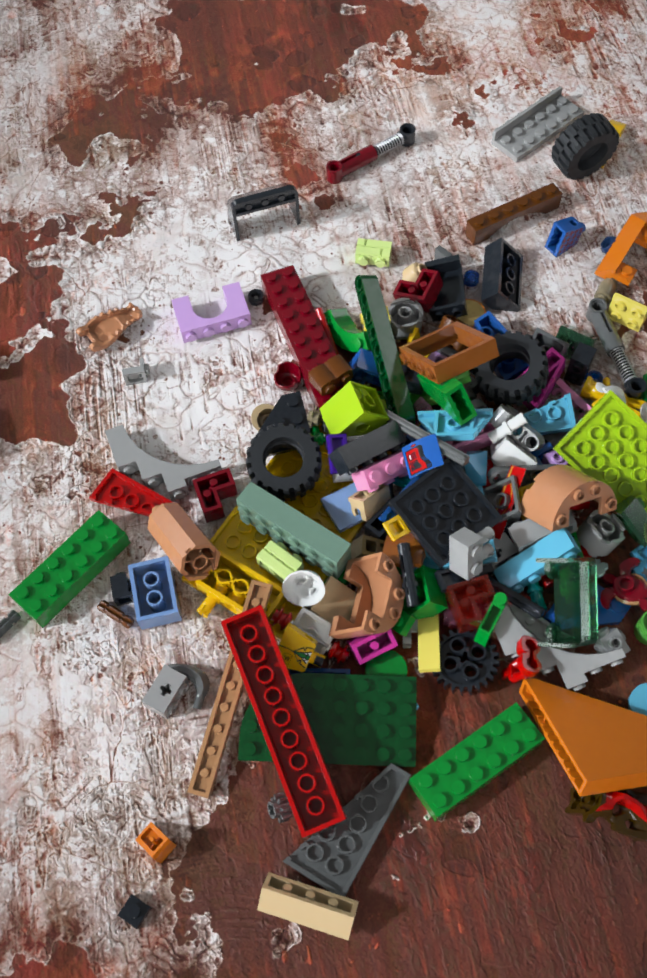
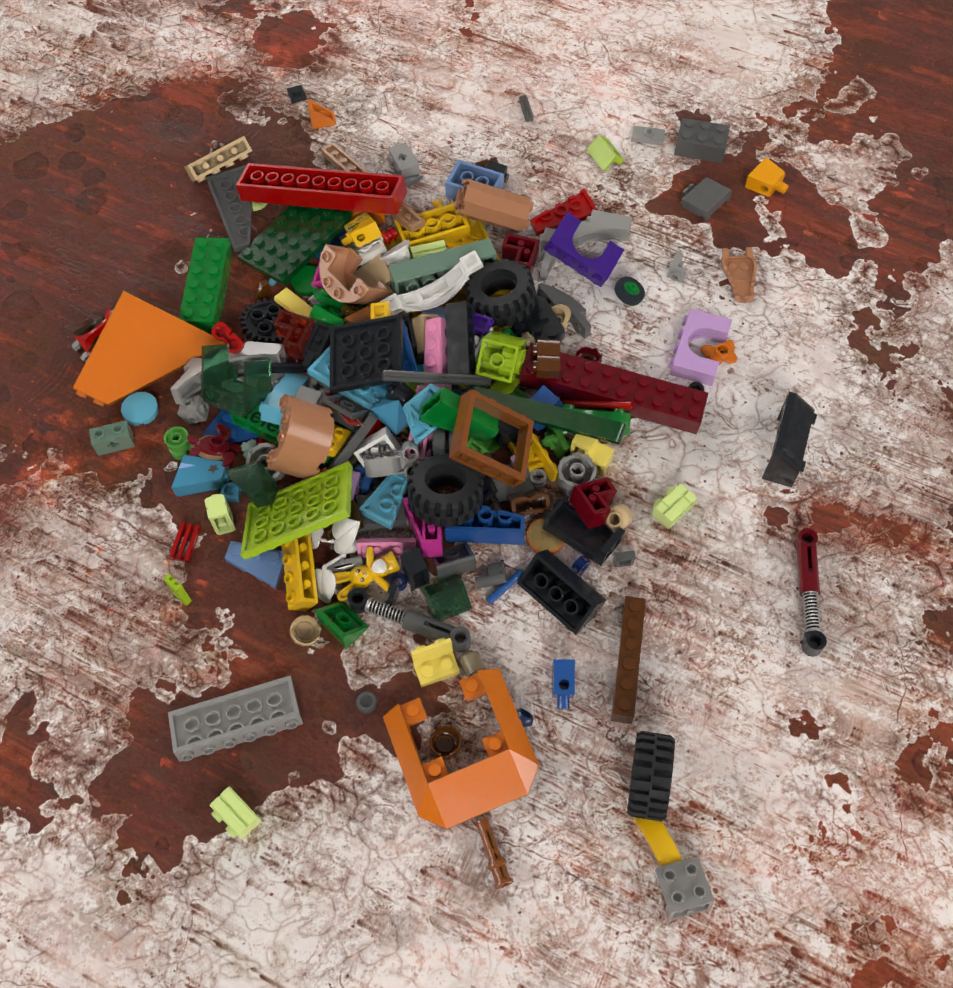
camera: 125 degrees right, 0 degrees up
green brick [9,510,131,628] -> none
black pin [397,542,420,608] -> none
sticker [402,434,444,479] -> none
light grey brick [449,526,495,581] -> none
green piece [474,592,508,647] -> none
white pin [487,412,528,444] -> none
light grey bracket [491,86,584,163] -> none
none -> reddish brown tile [254,279,272,301]
none -> white piece [380,250,484,316]
none -> black tile [385,583,400,607]
none -> dark grey piece [475,560,507,589]
none -> blue piece [486,569,523,605]
none -> dark grey slope [537,283,591,339]
none -> dark purple arch [544,212,624,287]
none -> lime panel [587,135,625,171]
none -> black wheel [614,276,645,306]
none -> light grey bracket [655,857,714,921]
none -> dark grey piece [681,177,732,221]
none -> orange animal [700,340,738,365]

